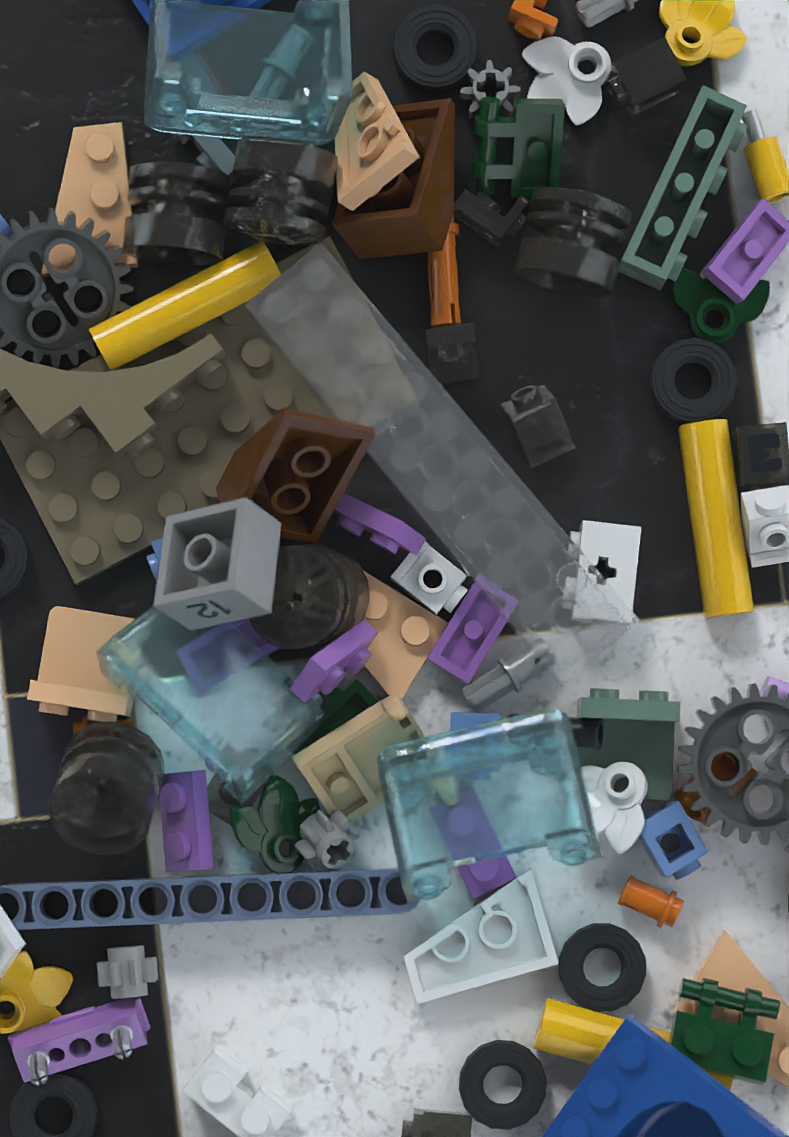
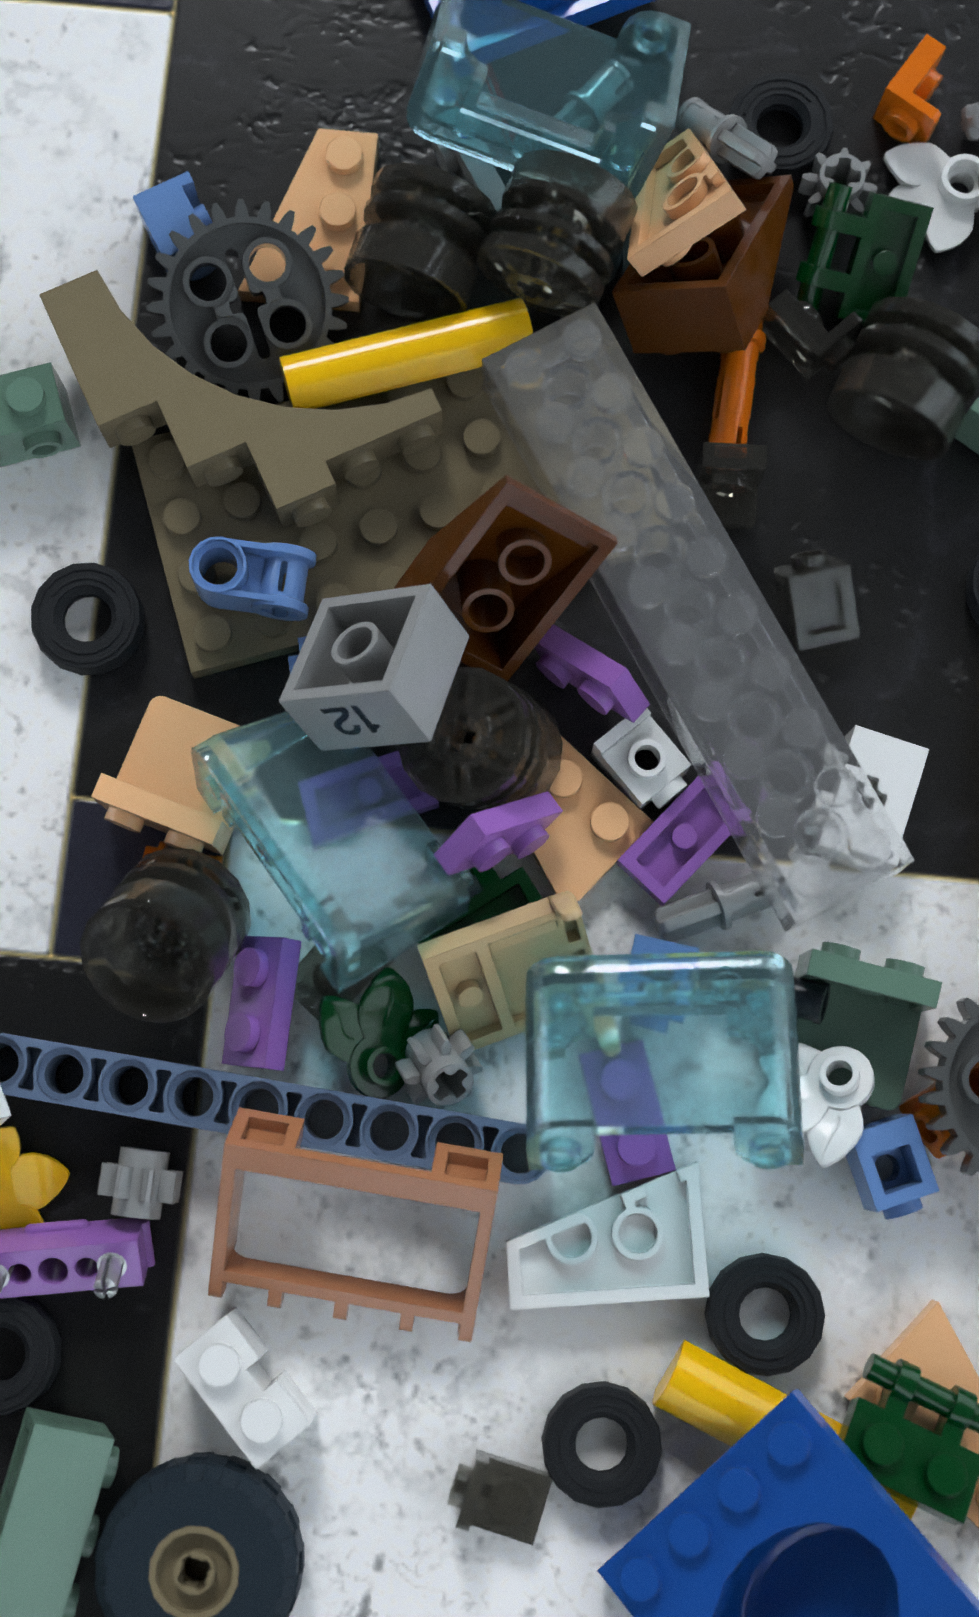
camera: 10 degrees right, 5 degrees down
orange pin [618,875,684,928] -> none
none -> medium blue piece [189,536,317,621]
none -> nougat hinge [208,1107,504,1342]
none -> light grey axle [675,97,778,180]

